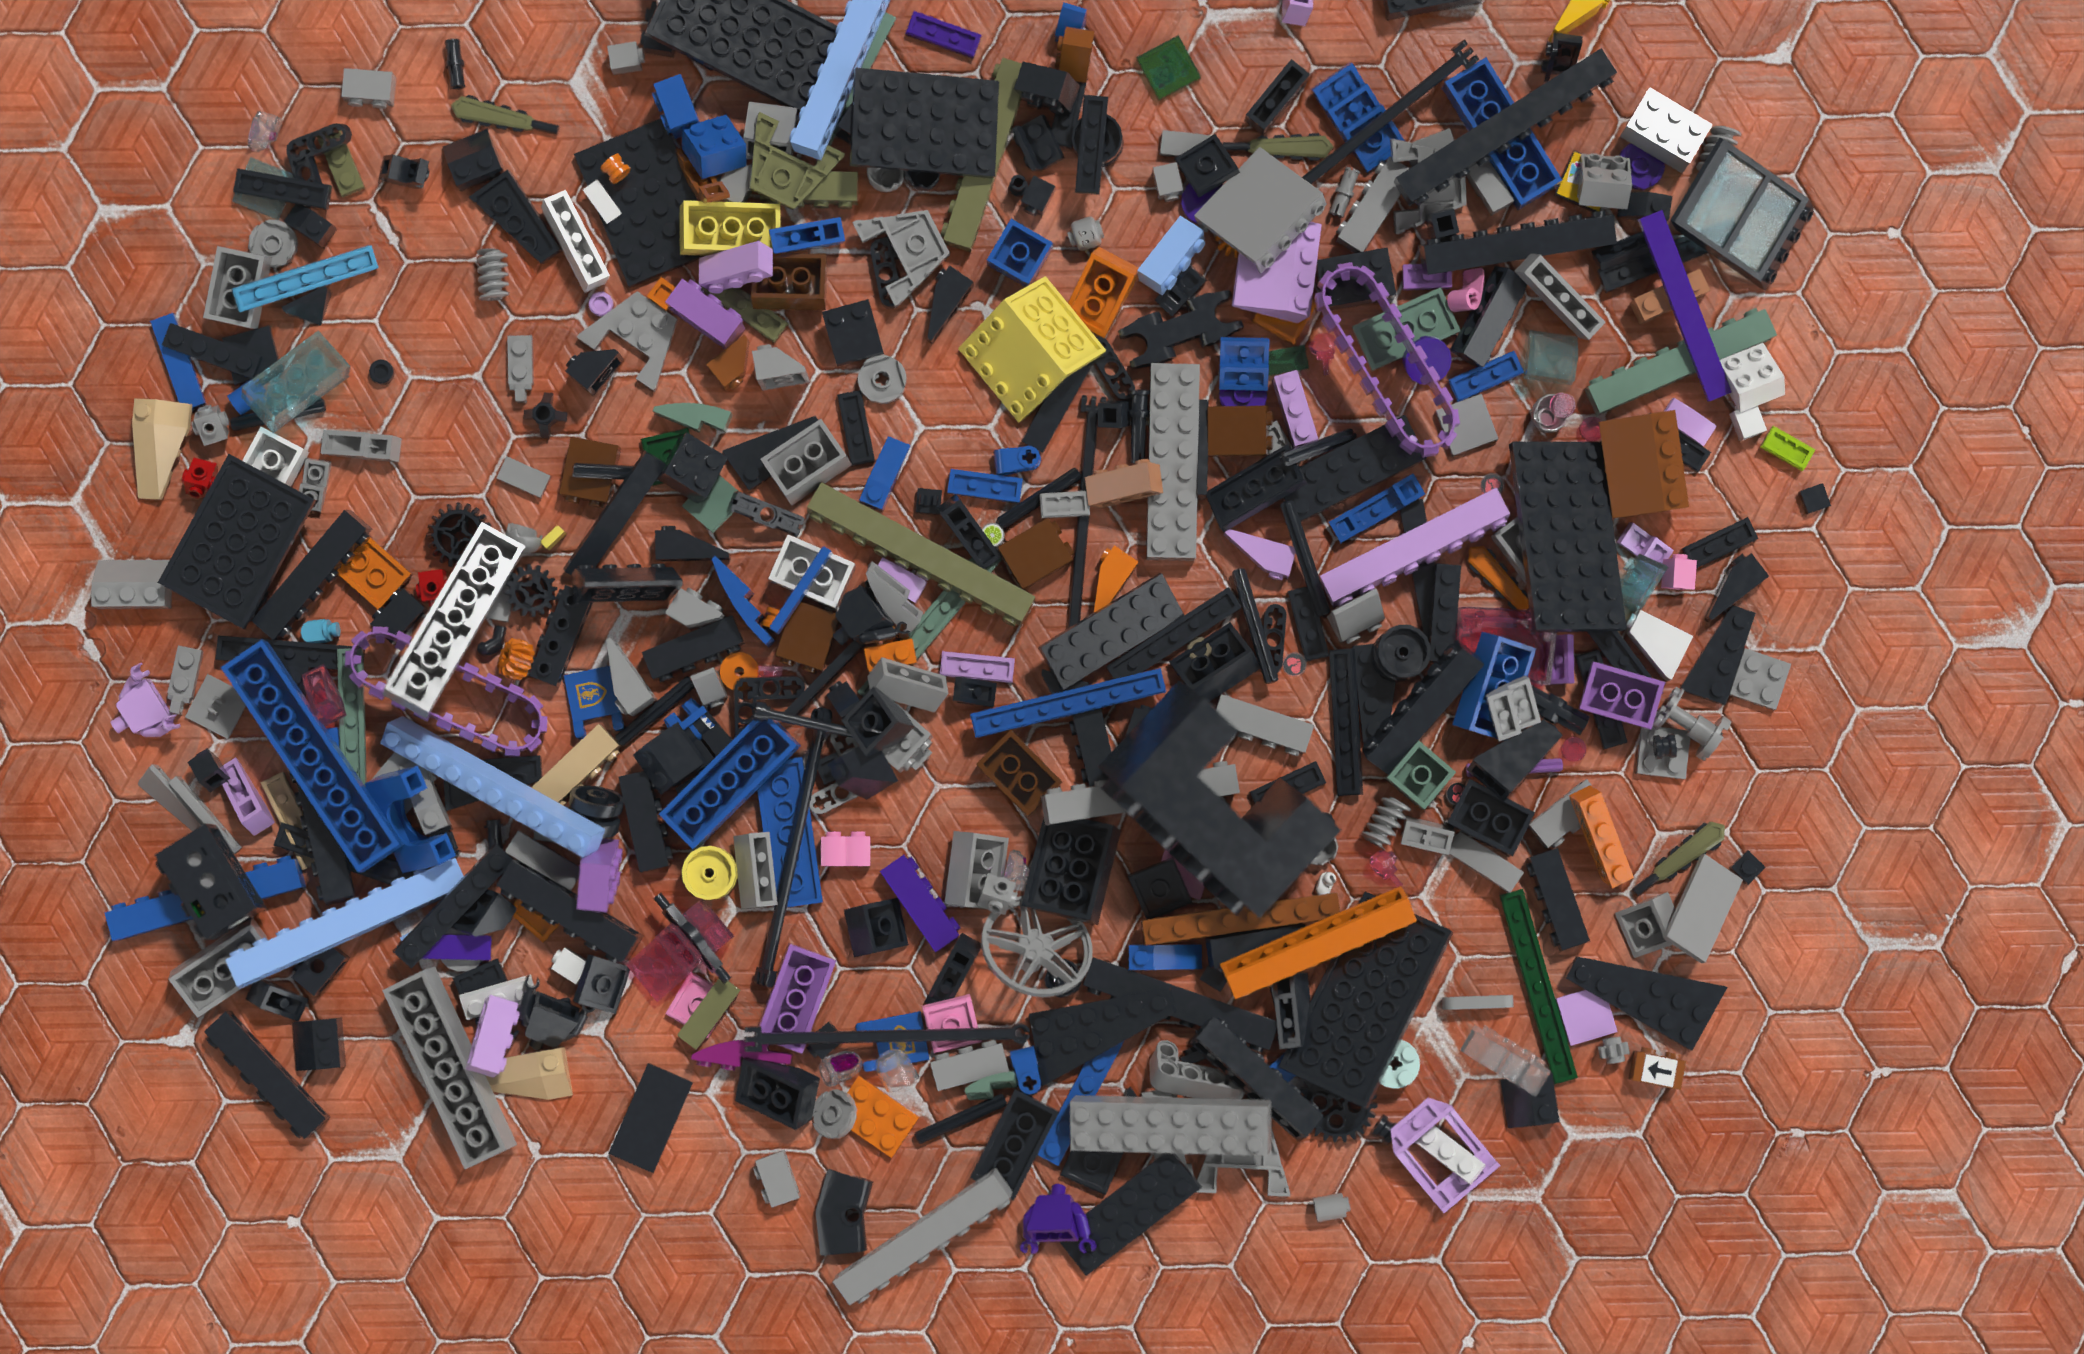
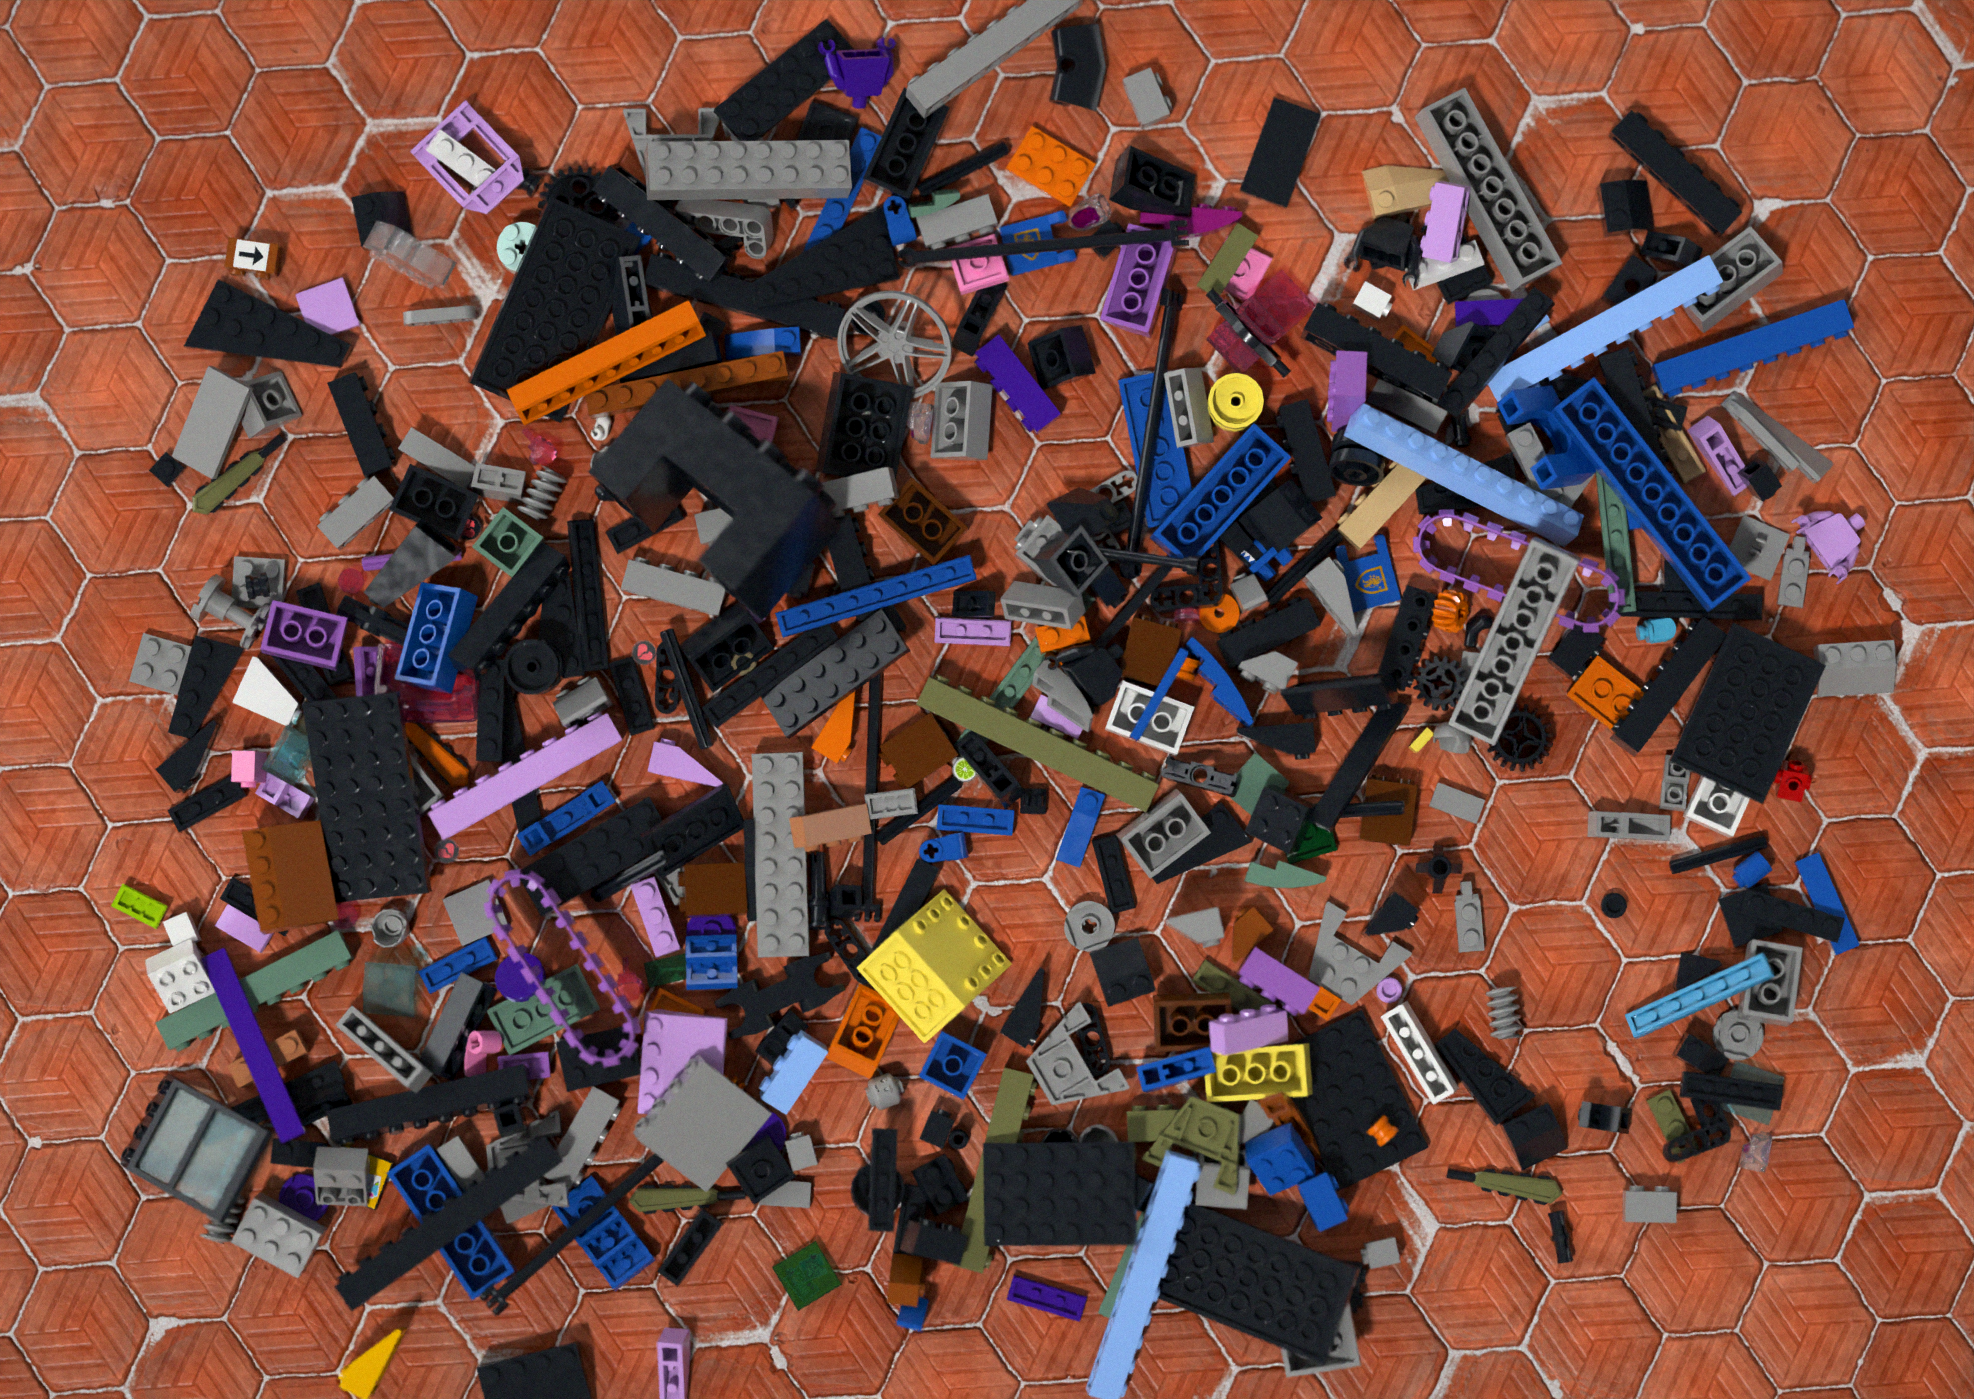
camera: 175 degrees right, 0 degrees up
tan wedge [132,399,192,500] -> none
black piece [155,823,267,940] -> none
light grey brick [191,405,229,446] -> none
clear light blue brick [241,331,350,433] -> none
clear pink slope [302,664,347,726] -> none
red brick [416,569,448,607] -> none
black plate [573,954,631,1014] -> none
white sticker [583,179,622,224] -> none
light grey tile [812,1089,857,1139] -> none
bright pink brick [821,832,870,866] -> none
clear helmet [875,1049,920,1092] -> none
light grey brick [977,874,1018,915] -> none
black tile [1128,857,1192,920] -> none
black axle [1280,500,1330,616] -> none
light grey brick [1313,1193,1351,1222] -> none
light grey pin [1329,167,1360,218] -> none
light grey slope [1486,676,1541,741] -> none
dark green tile [1499,889,1578,1084] -> none
black bracket [1540,32,1583,83] -> none
clear pink tile [1550,393,1576,418] -> none
orange brick [1569,785,1634,888] -> none
light grey gear [1598,1036,1630,1064] -> none
black tile [1799,483,1831,514] -> none

